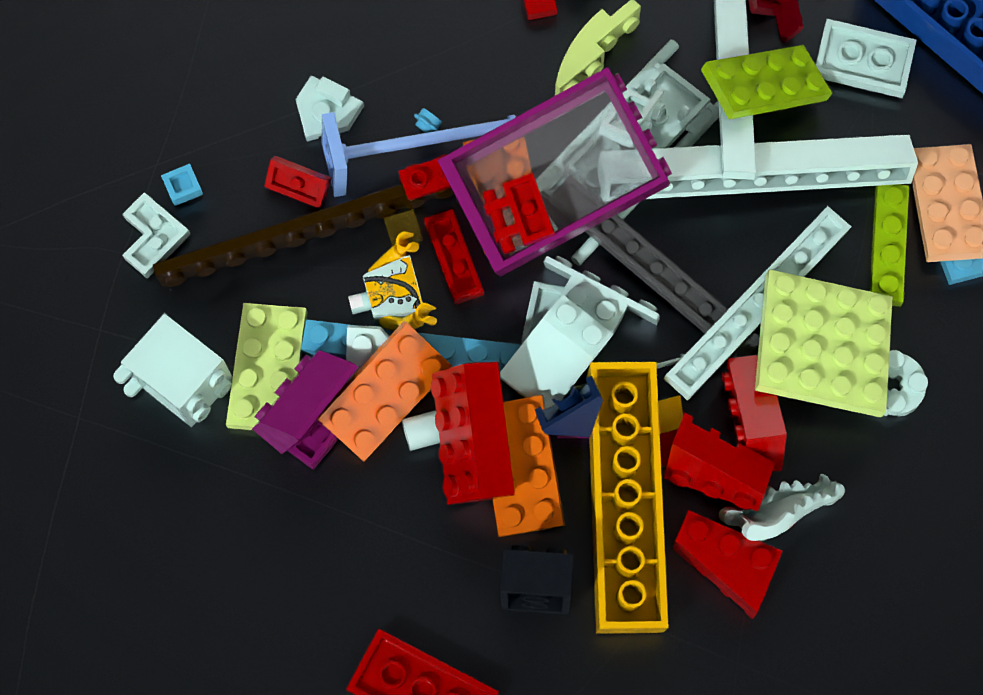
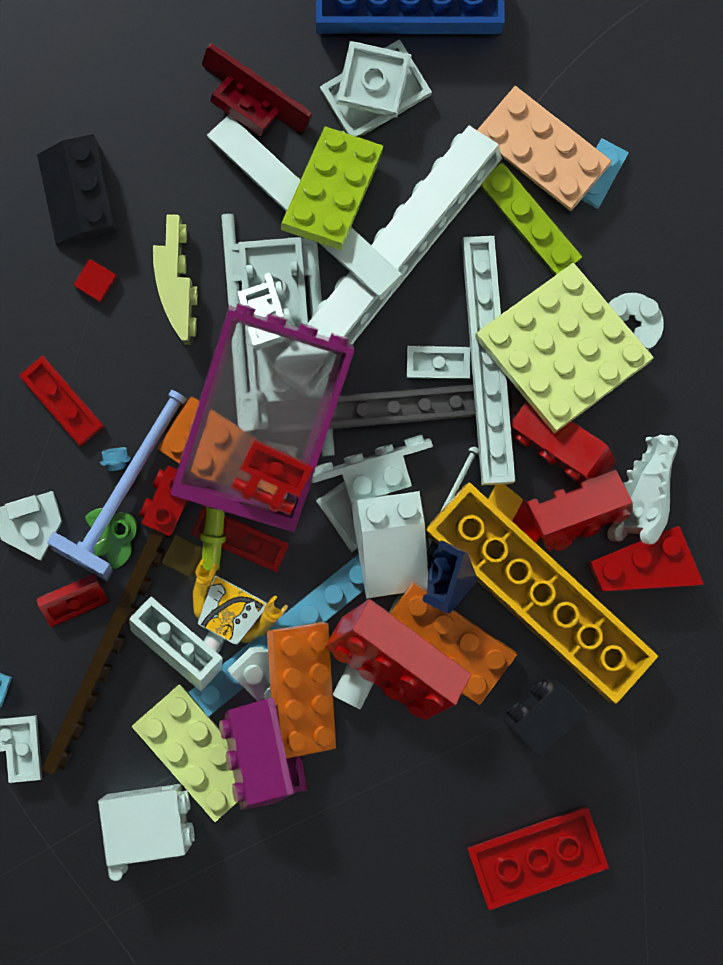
camera: 55 degrees left, 15 degrees up
none -> red tile [19,355,105,447]
none -> bright green plate [84,508,138,570]
none -> light aqua brick [129,597,223,691]
none -> lime pin [200,506,226,570]
none -> light aqua plate [336,41,411,118]
none -> light aqua plate [407,346,470,380]

